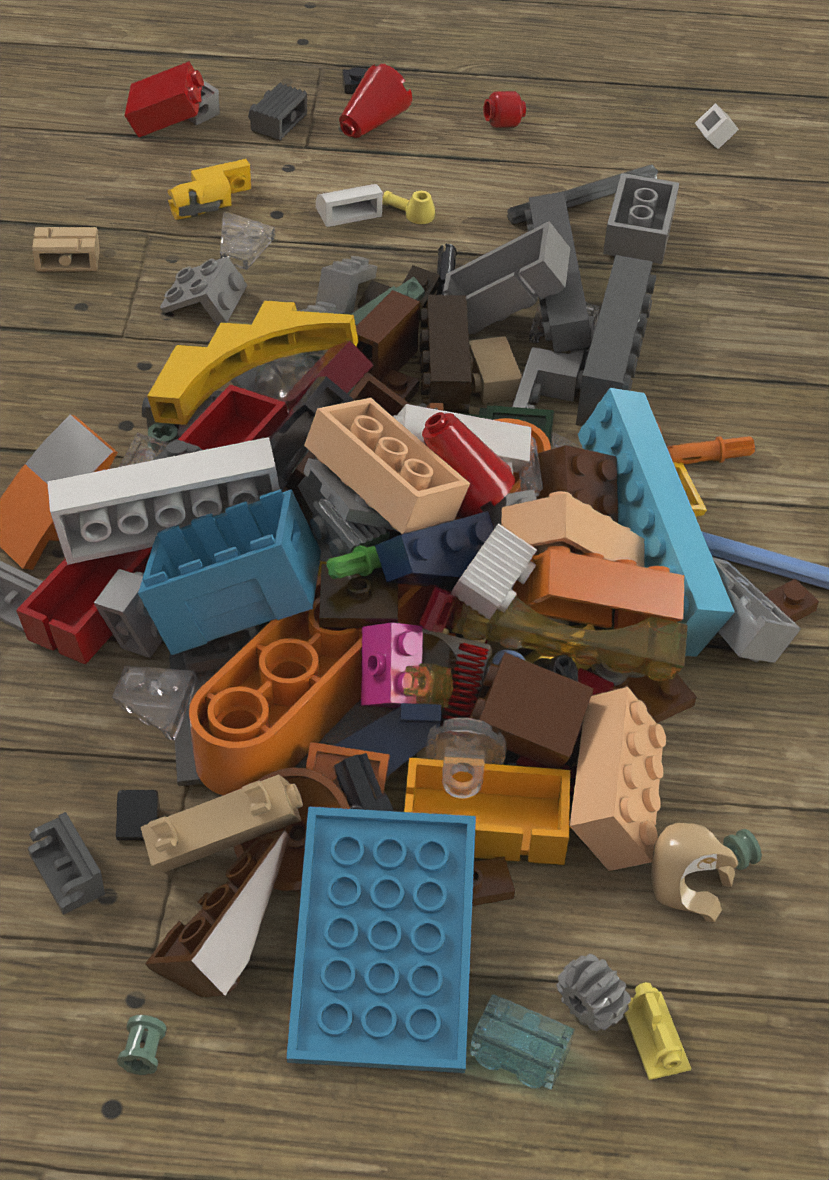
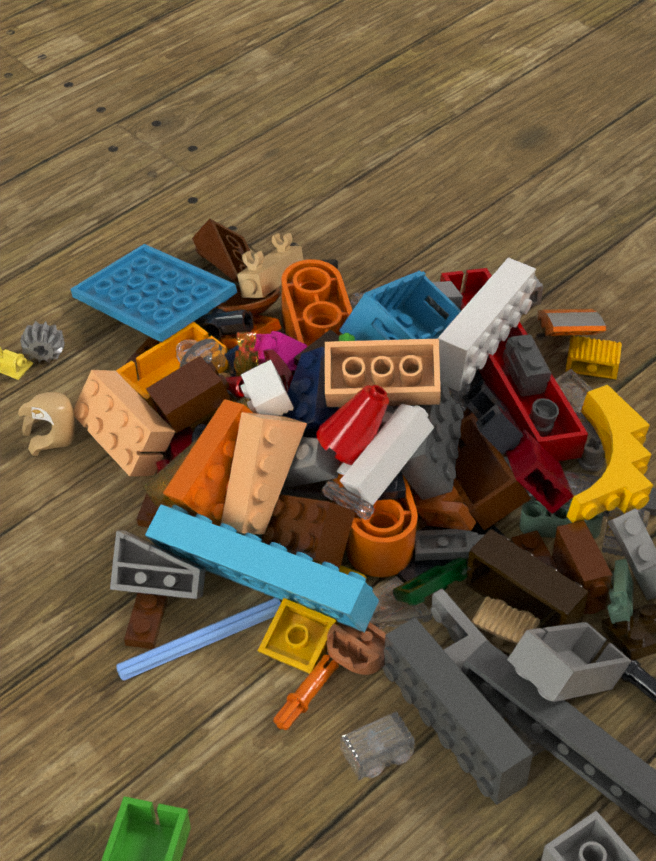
camera: 135 degrees right, 0 degrees up
dark grey hinge [28,812,105,915] -> none
sand green bush [117,1015,167,1075] -> none
clear light blue brick [470,994,575,1090] -> none
sand green bush [723,829,762,870] -> none
none -> clear brick [340,711,415,780]
none -> dark grey wheel [529,398,559,437]

